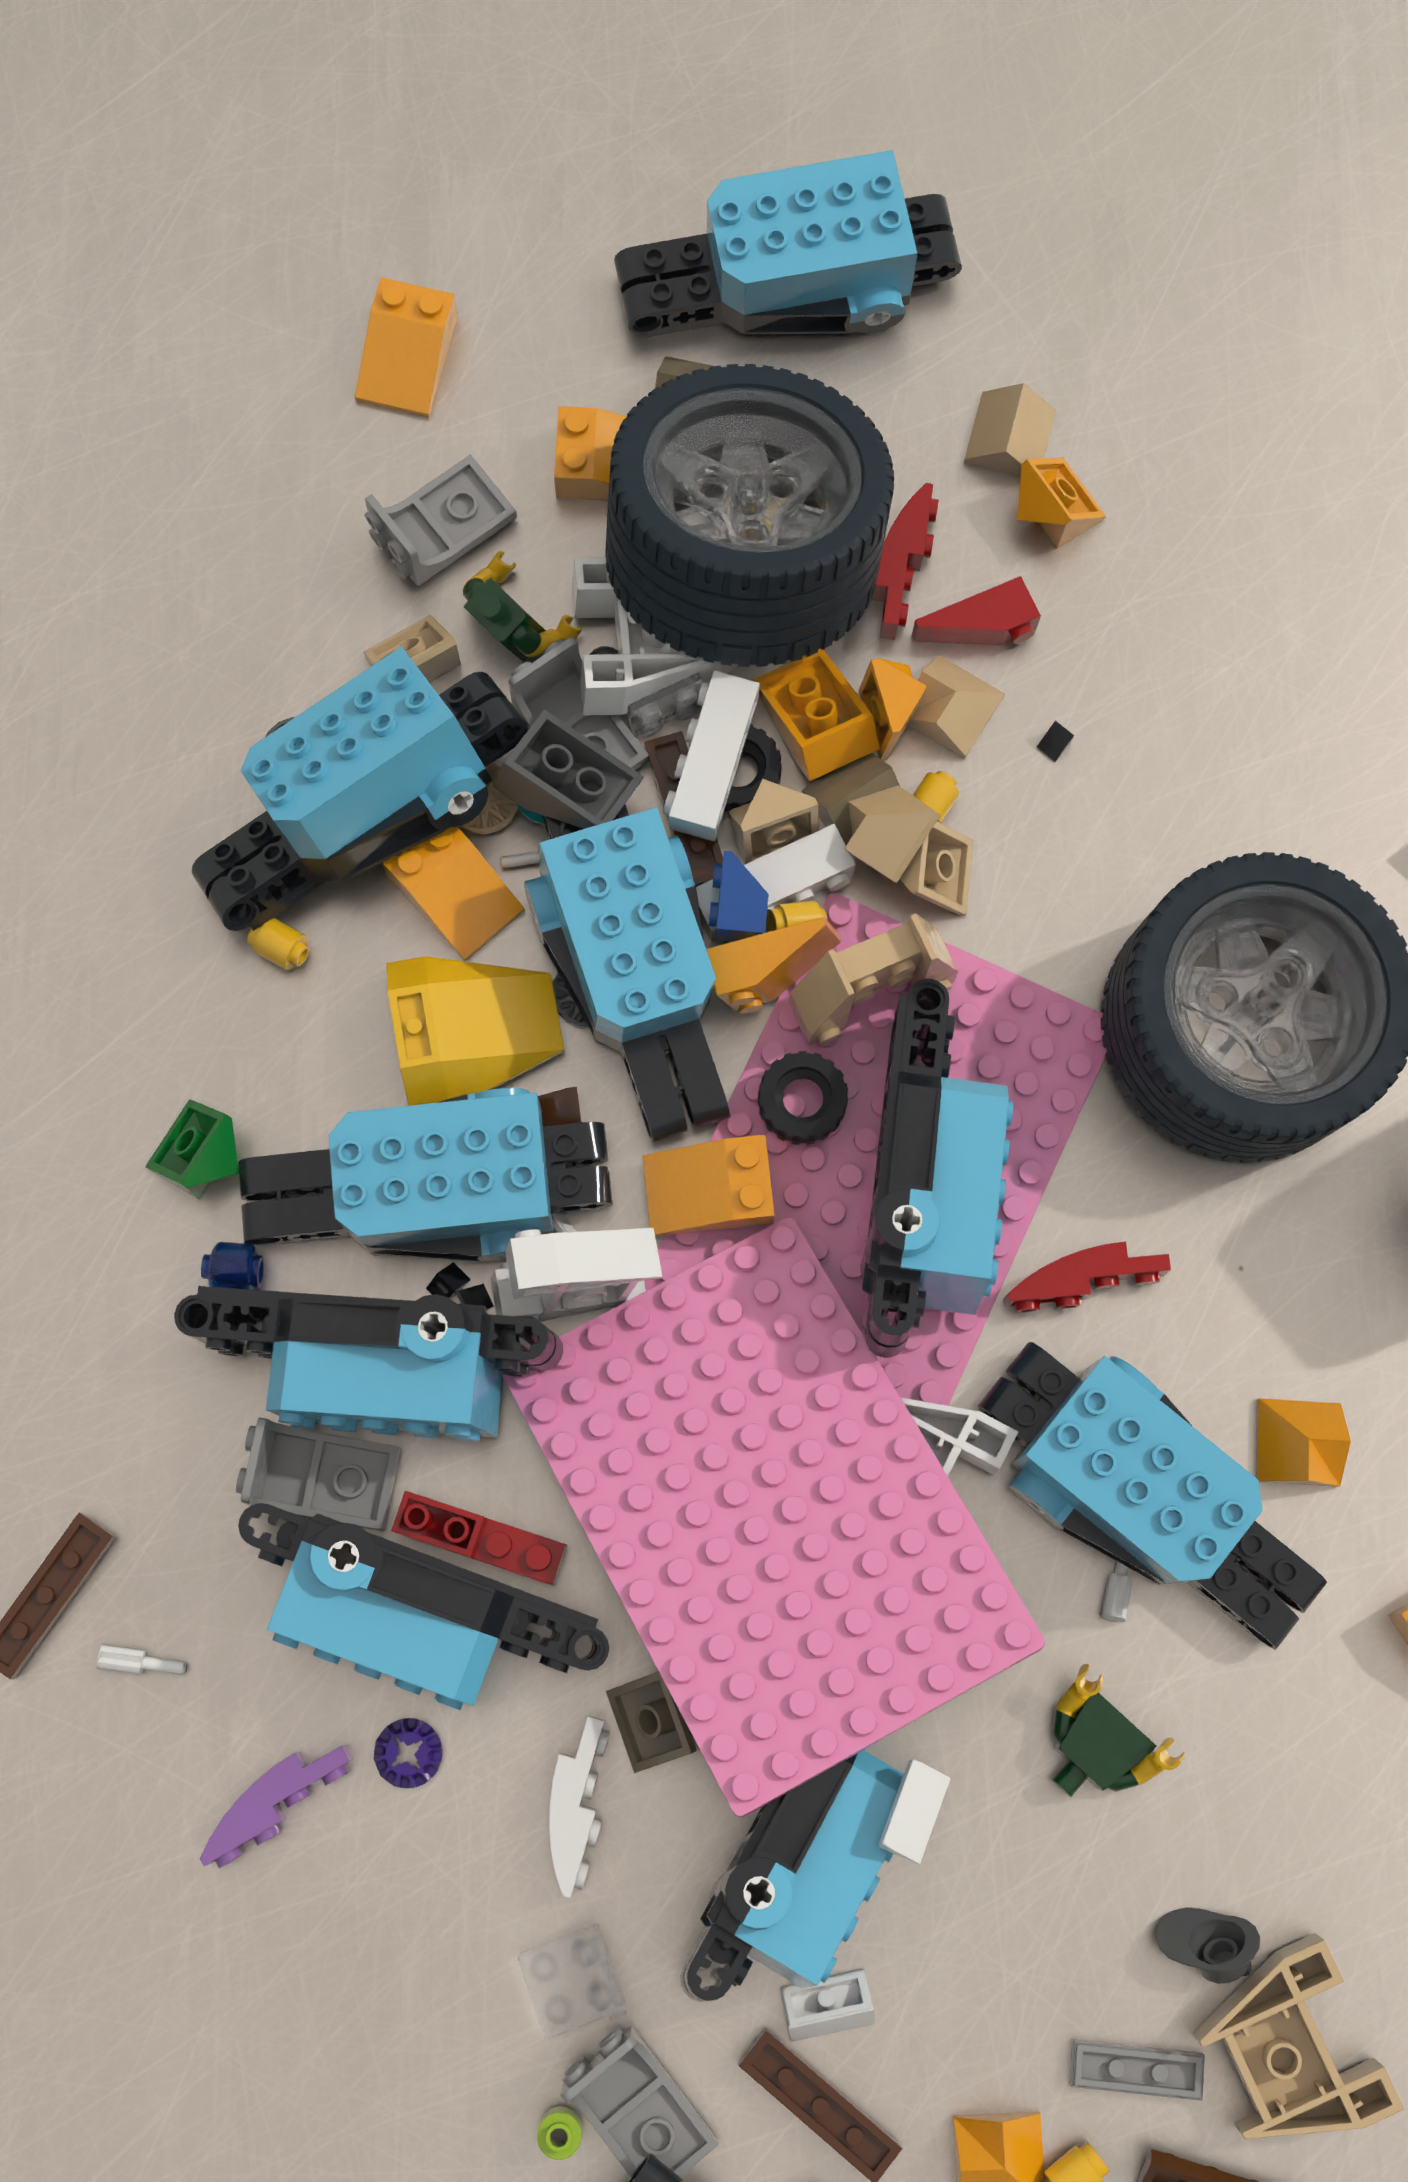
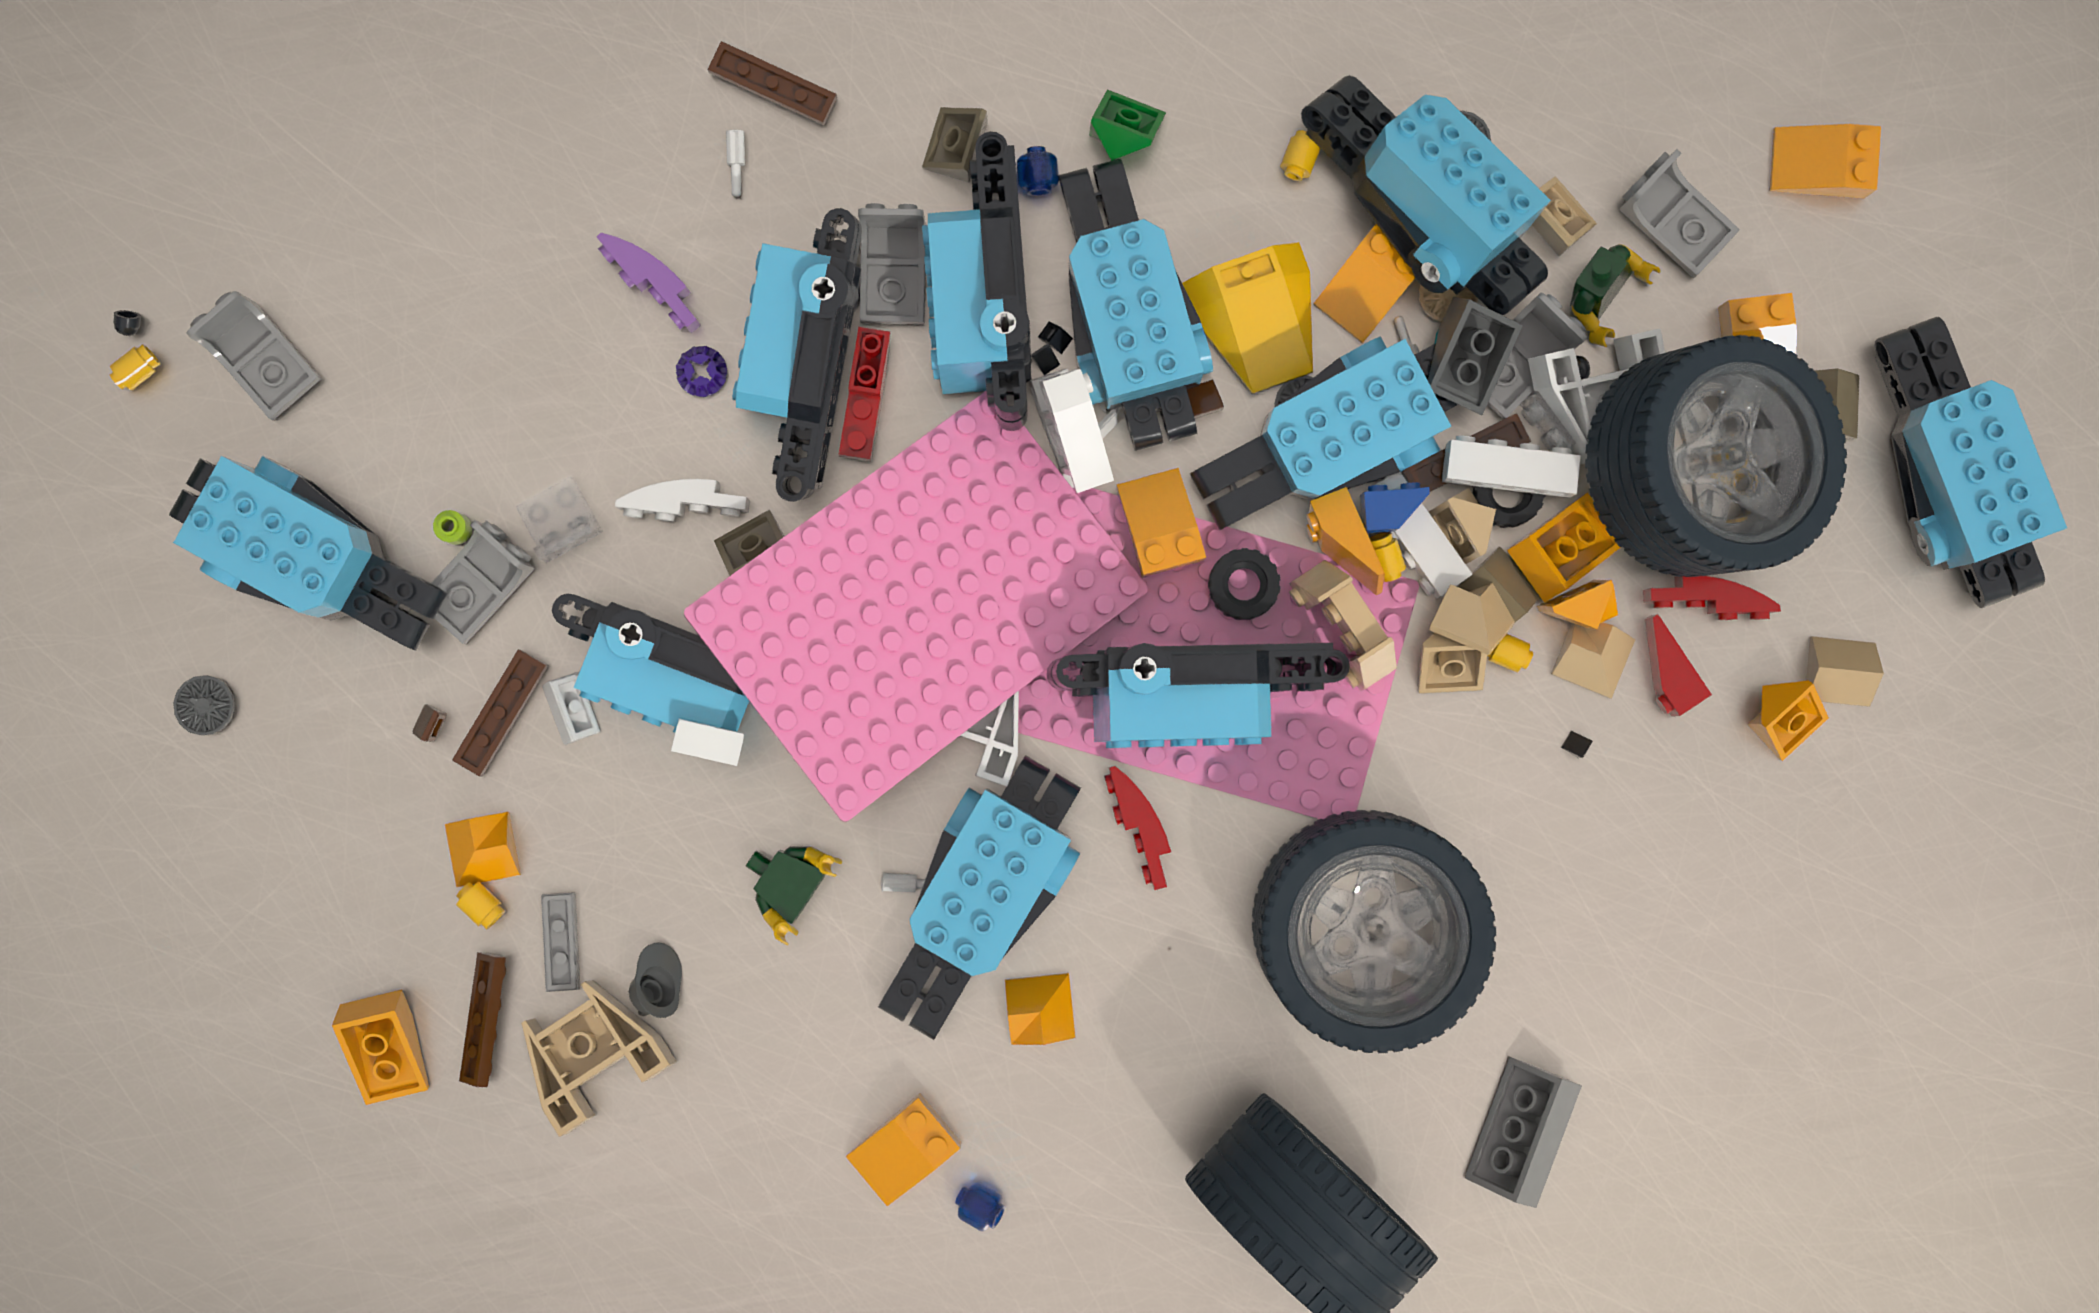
camera: 80 degrees right, 10 degrees up
none -> dark tan slope [922,107,988,183]

